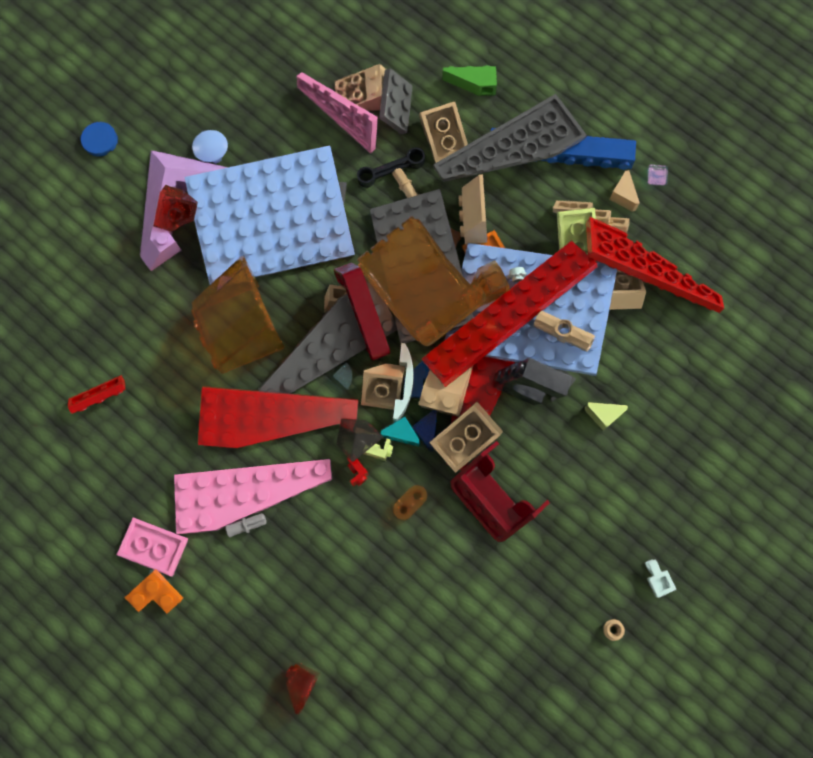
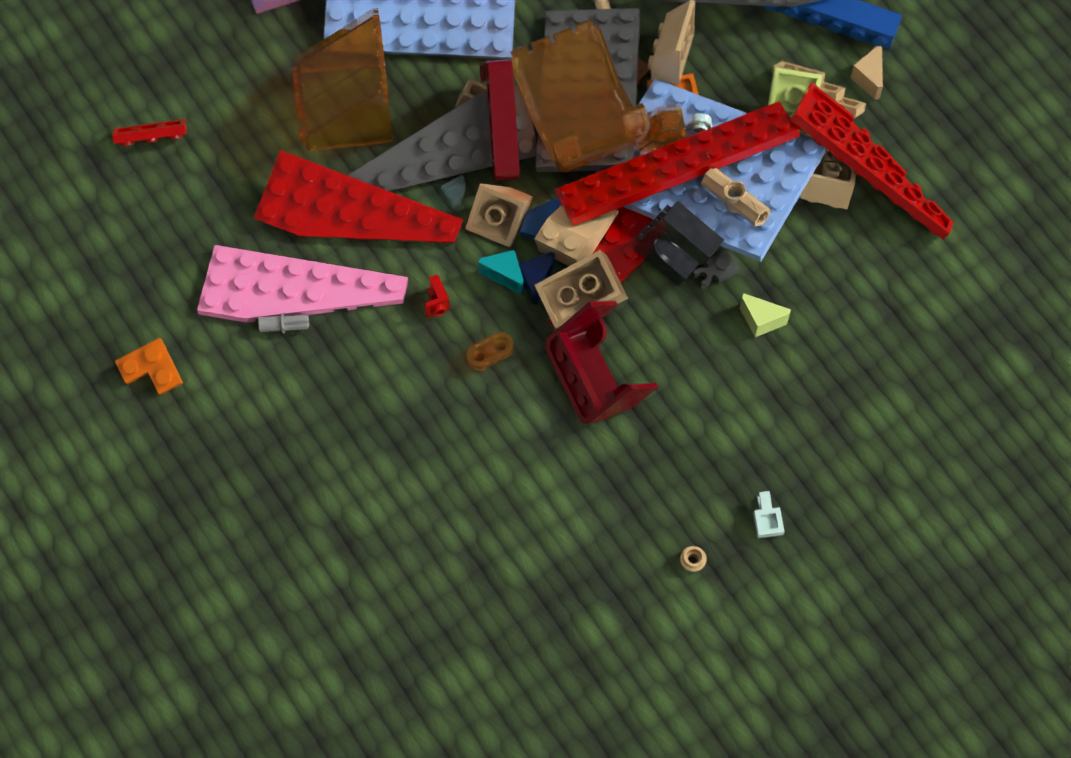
camera: 10 degrees right, 10 degrees down
bright pink tile [117,518,188,577] -> none
clear red slope [286,662,320,715] -> none
clear smoke slope [336,419,383,462] -> none
yellowish green bracket [362,439,394,461] -> none
light aqua slope [393,343,413,423] -> none
clear light blue tile [648,165,668,185] -> none

